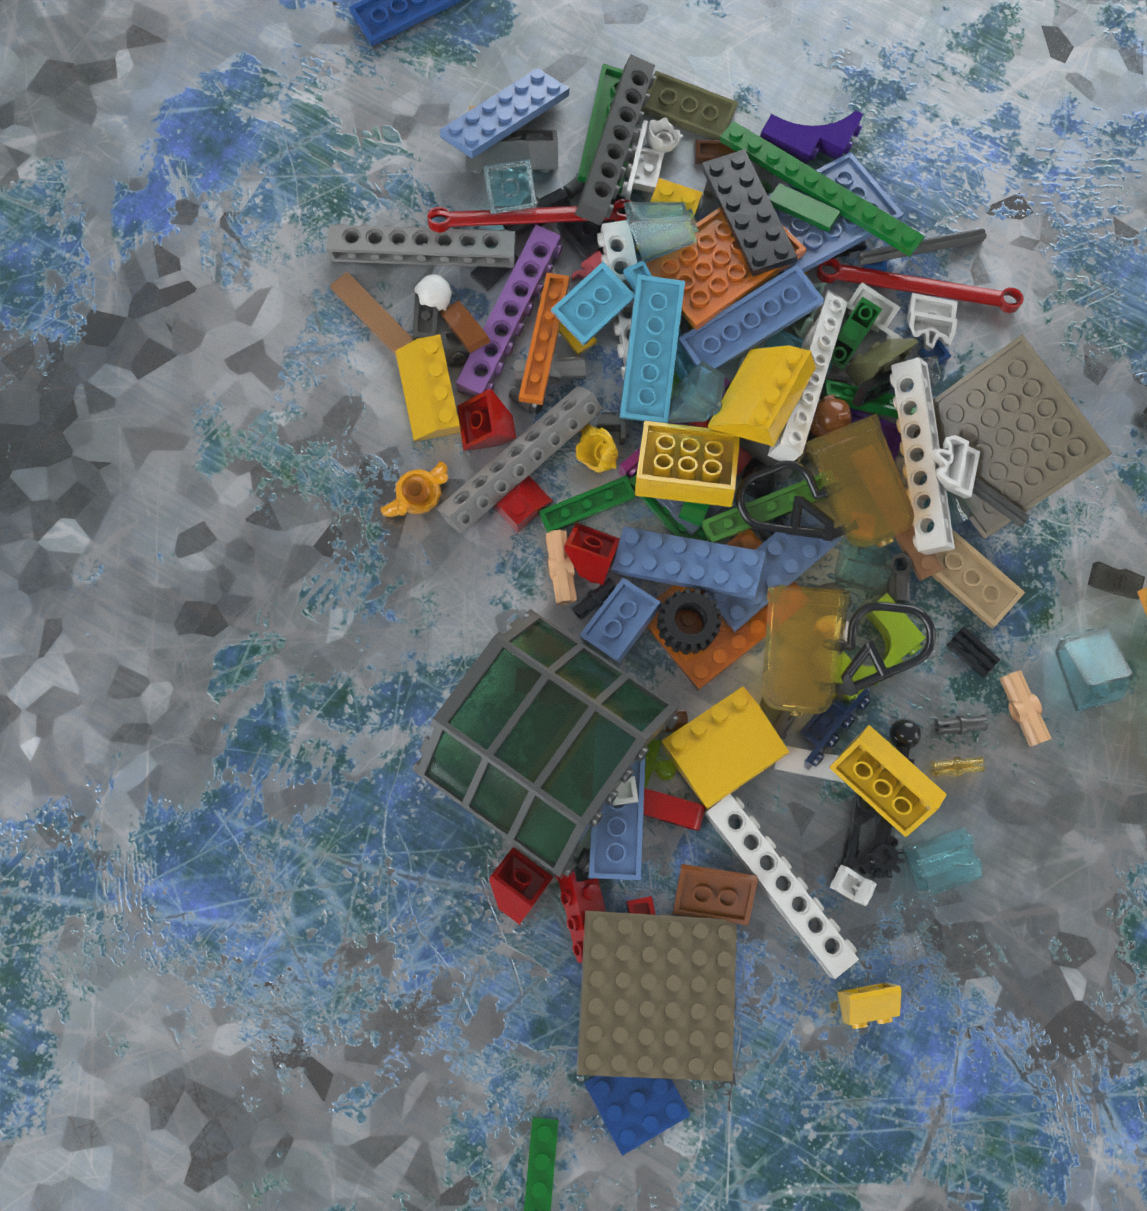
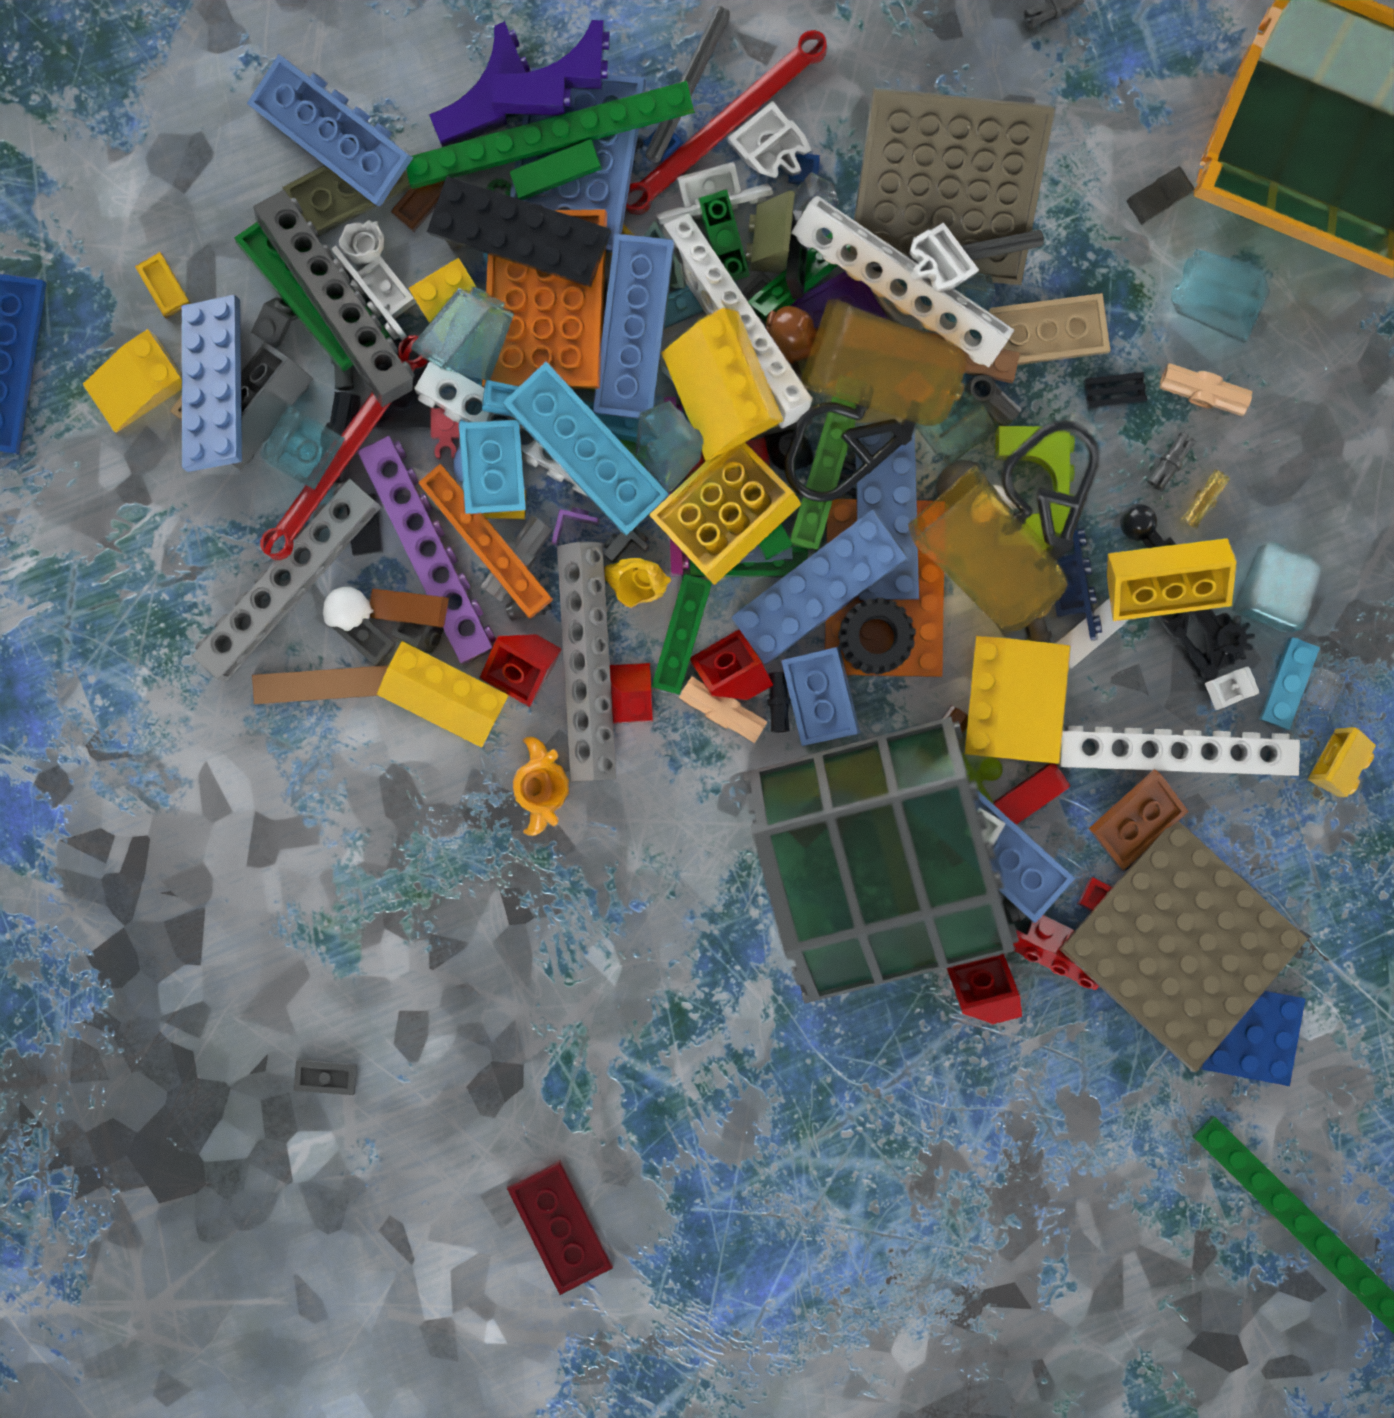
camera: 45 degrees left, 10 degrees up
none -> yellow slope [83,329,182,433]
none -> yellow tile [135,252,191,319]
none -> medium blue plate [247,54,413,207]
none -> dark grey bracket [251,297,298,348]
none -> dark grey plate [294,1059,357,1095]
none -> dark purple arch [492,20,610,116]
none -> dark red tile [507,1160,613,1295]
none -> medium lavender bracket [552,507,600,546]
none -> medium azure plate [1259,637,1320,730]

